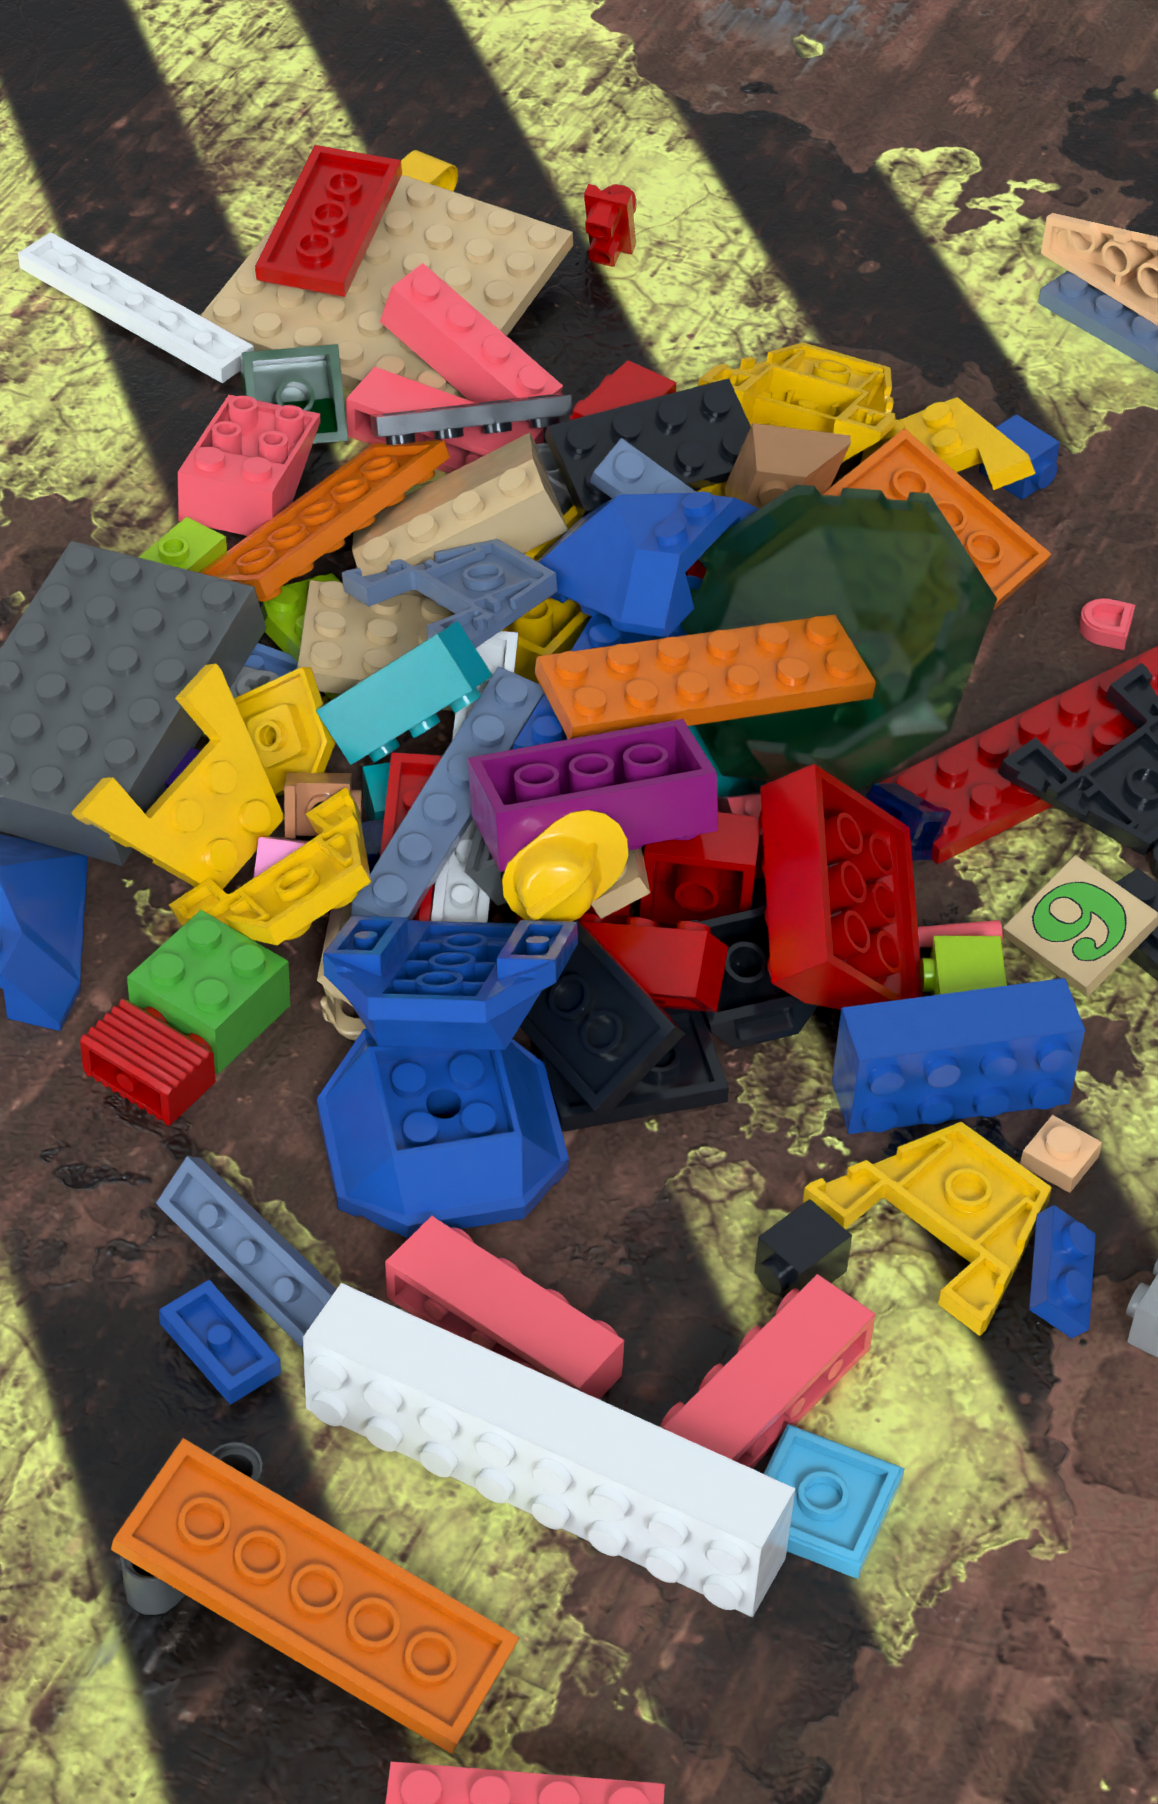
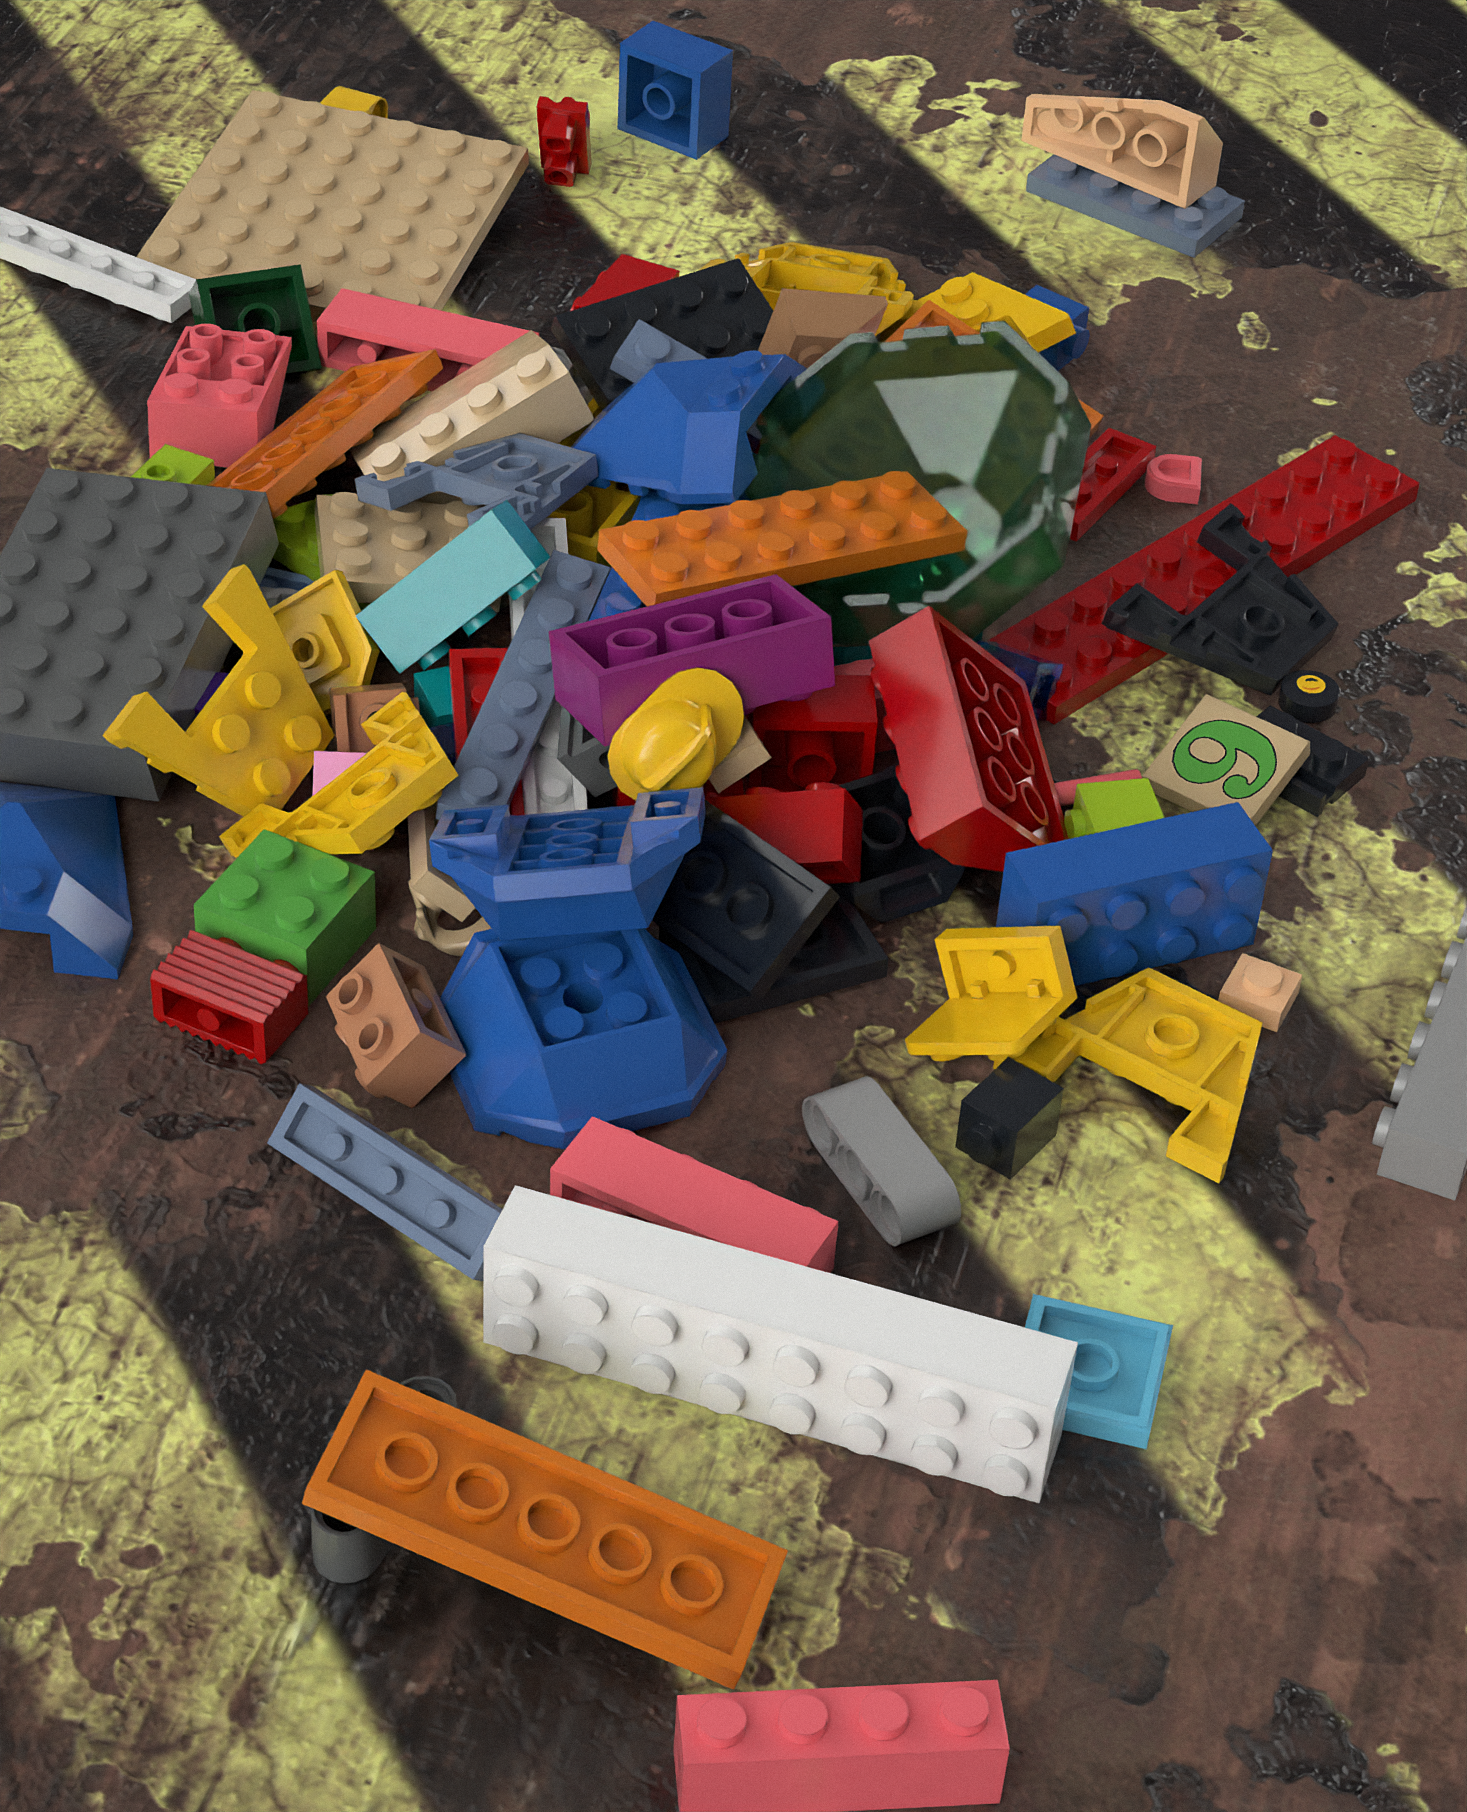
camera: 10 degrees left, 5 degrees down
blue plate [159,1280,281,1405] -> none
red plate [255,145,402,297] -> none
plate [370,393,573,445] -> none
coral brick [380,263,563,422] -> none
coral brick [660,1274,876,1469] -> none
blue plate [1029,1205,1096,1339] -> none
none -> nougat brick [326,943,466,1108]
none -> blue brick [617,21,733,160]
none -> light grey beam [802,1076,961,1247]
none -> yellow bracket [905,926,1078,1061]
none -> red plate [1028,428,1157,542]

